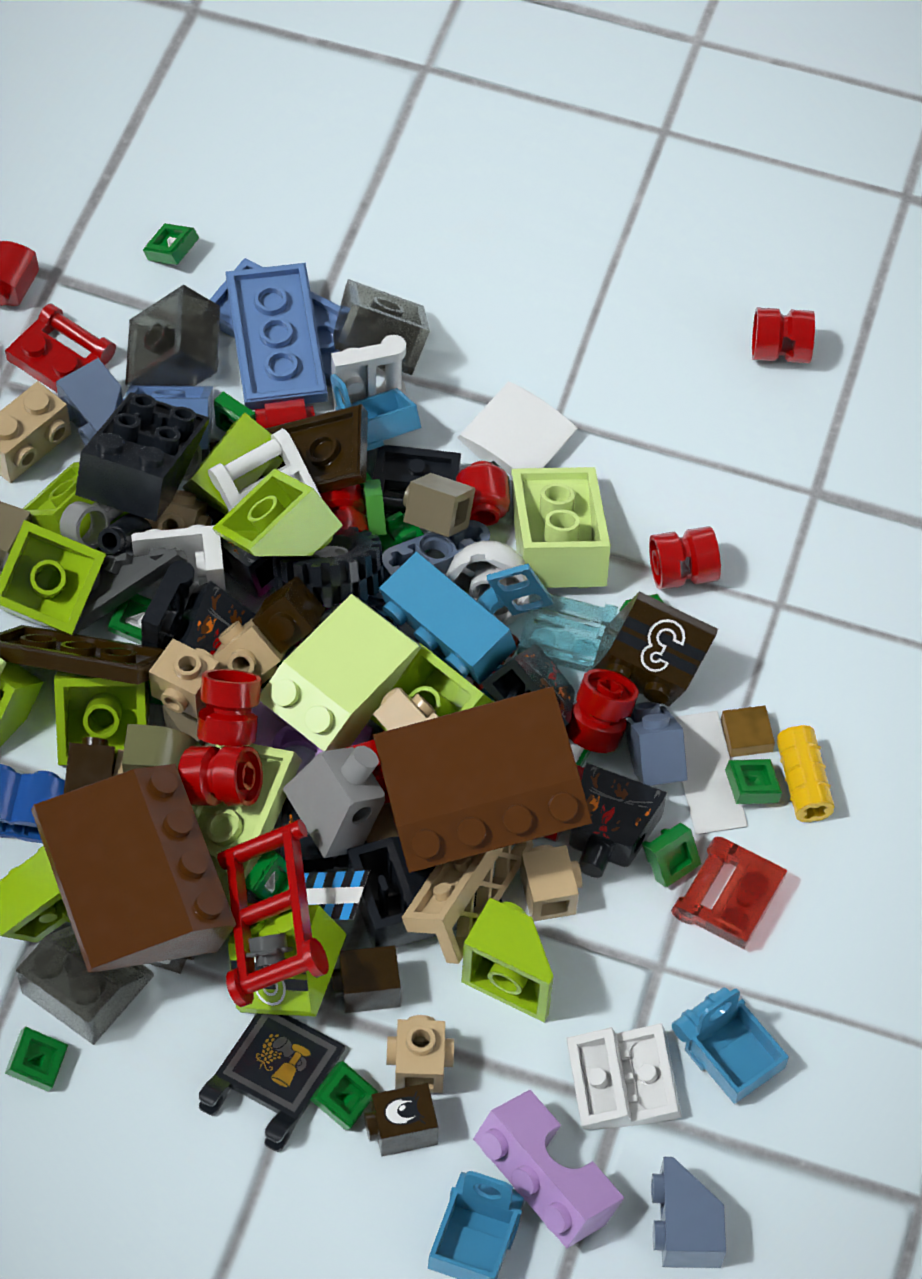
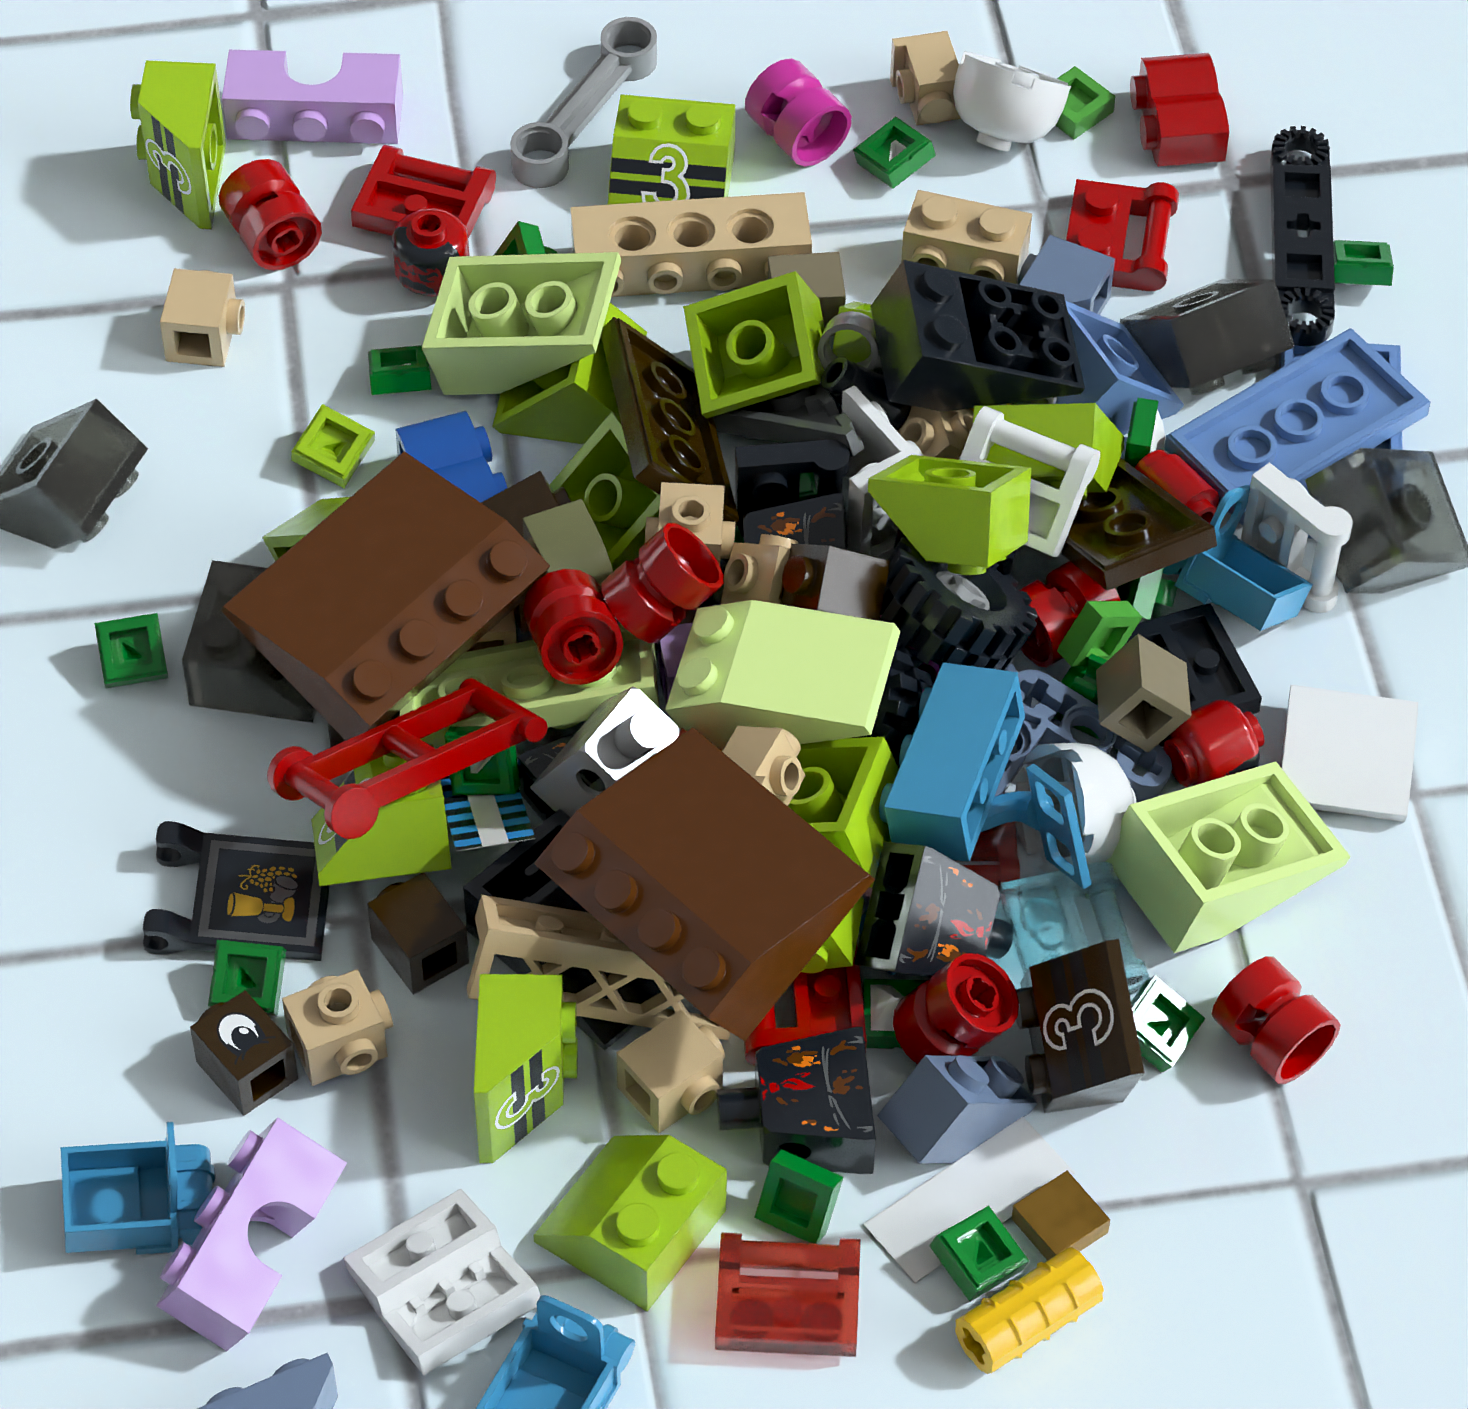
camera: 65 degrees right, 5 degrees down
dark grey plate [246,933,293,967] -> none
none -> lime slope [533,1135,727,1312]
none -> black piece [1270,126,1335,346]

